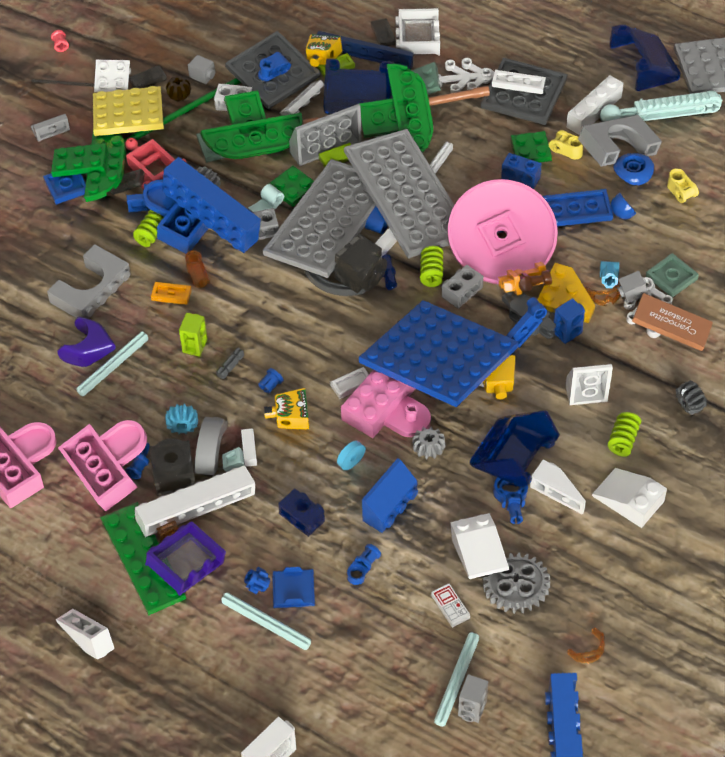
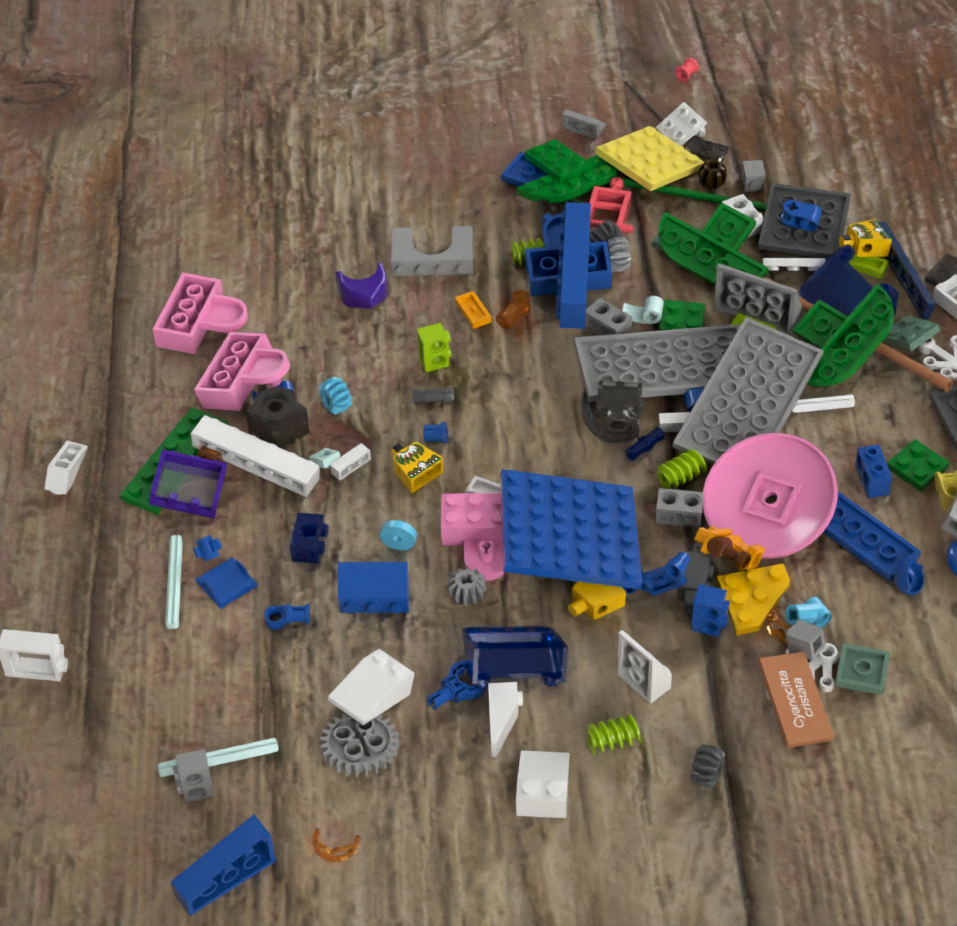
camera: 55 degrees right, 5 degrees down
light aqua axle [76,331,148,396] -> none
light grey arch [194,417,228,475] -> none
white tile [431,584,470,627] -> none

